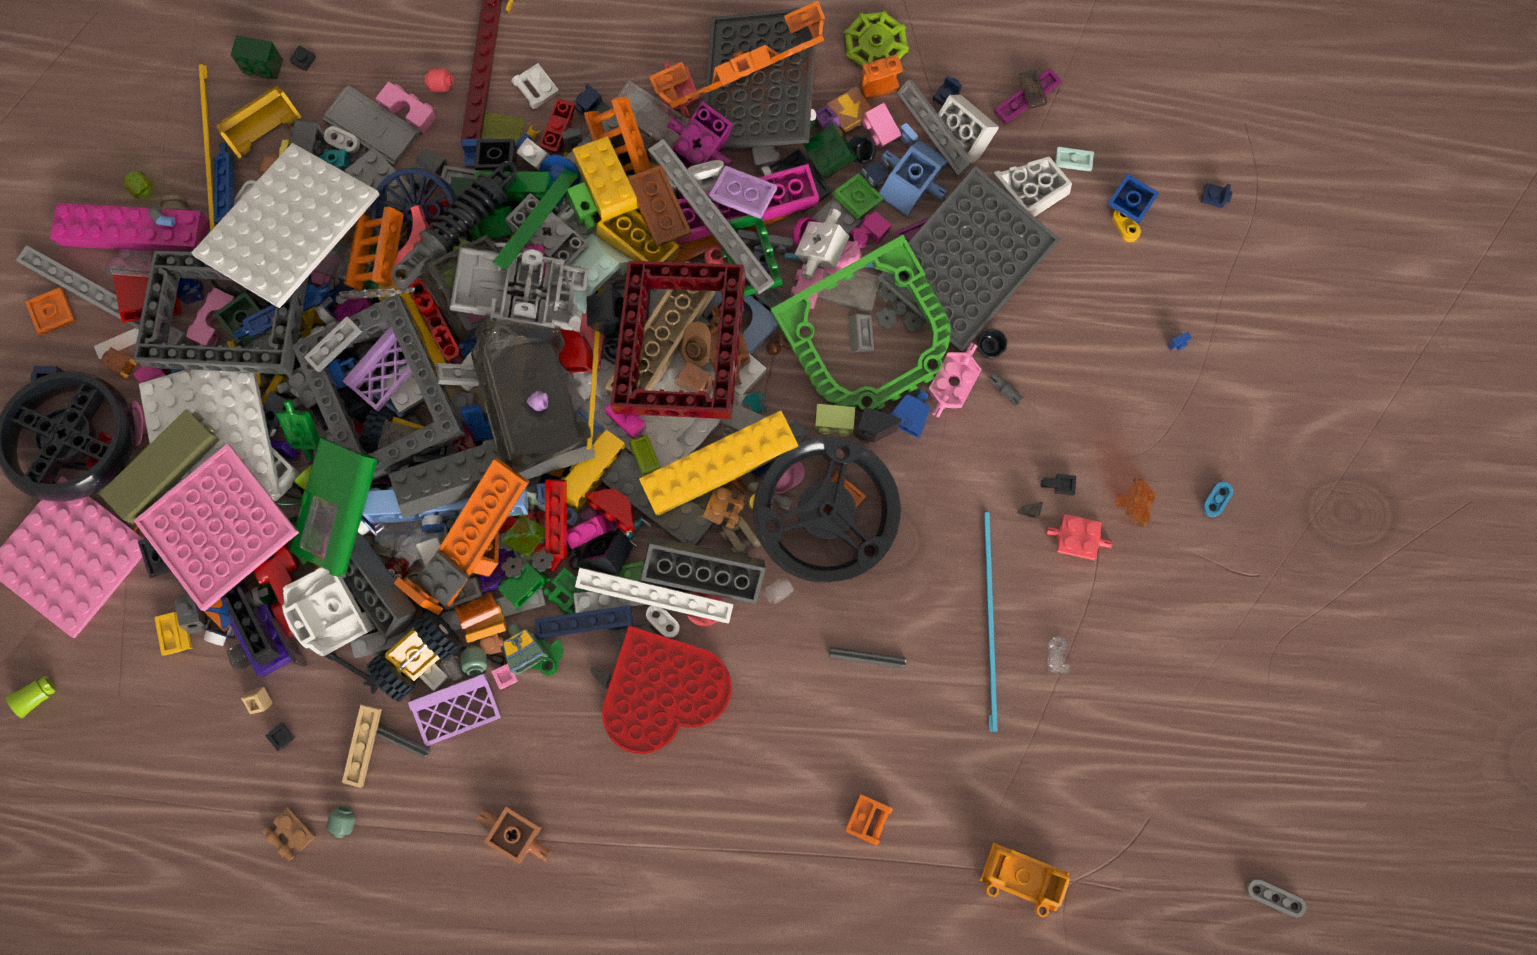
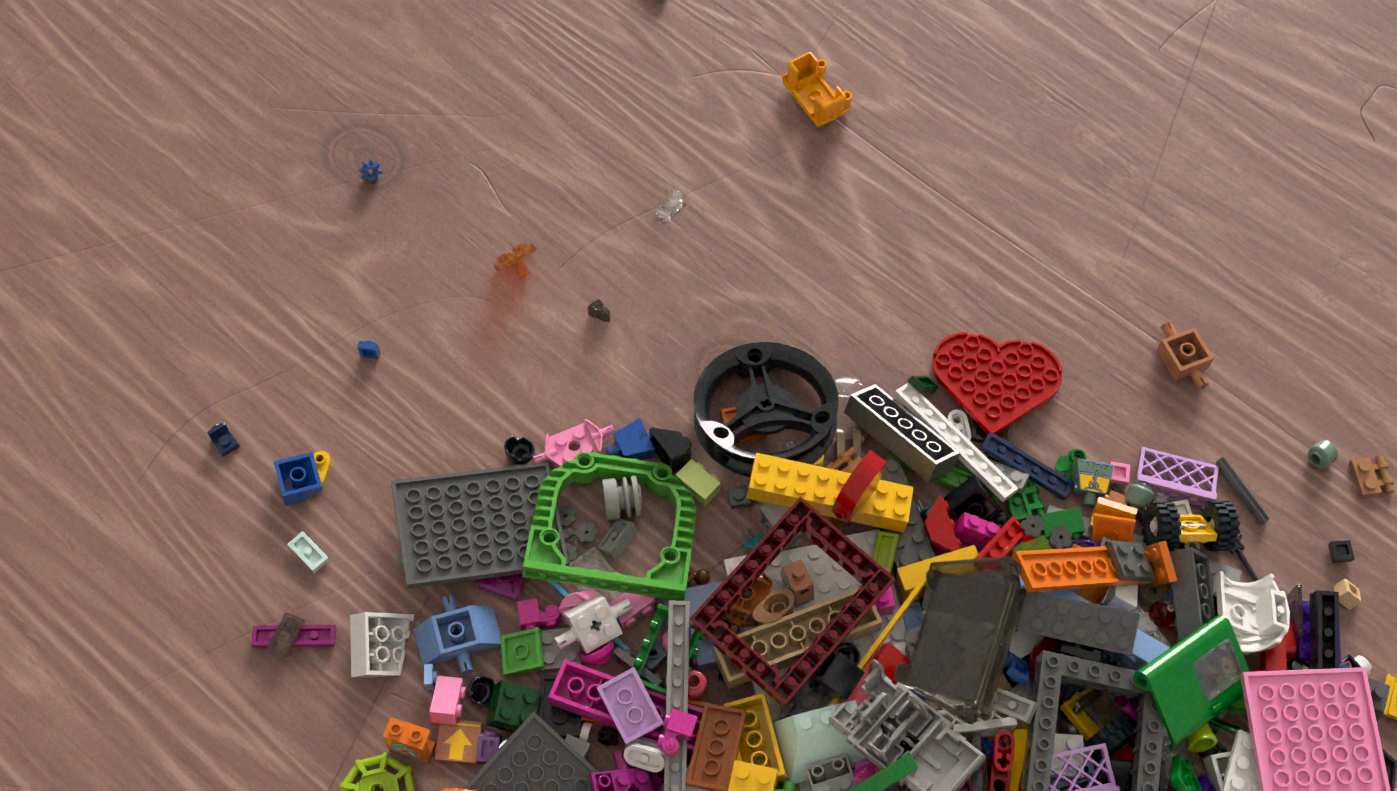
camera: 140 degrees left, 15 degrees down
clear smoke slope [227,644,251,671] -> none
tan plate [342,704,382,788] -> none
lavender plate [526,391,548,411] -> none
clear smoke slope [590,668,611,689] -> none
dark grey axle [829,647,906,668] -> none
orange plate [844,794,893,846] -> none
dark blue piece [860,160,889,188] -> none
light grey plate [897,80,974,175] -> none
dark blue bracket [933,76,962,106] -> none
medium azure piece [984,512,998,732] -> none
dark grey pin [988,372,1024,406] -> none
white wedge [993,157,1072,217] -> none
black plate [1041,474,1076,496] -> none
coral plate [1046,514,1112,560] -> none
dark azure plate [1202,482,1233,517] -> none
none -> blue gear [358,159,382,183]
none -> light grey wheel [602,476,642,521]
none -> dark pink brick [656,709,698,757]
none -> red brick [831,450,887,523]
none -> dark green plate [907,375,938,394]

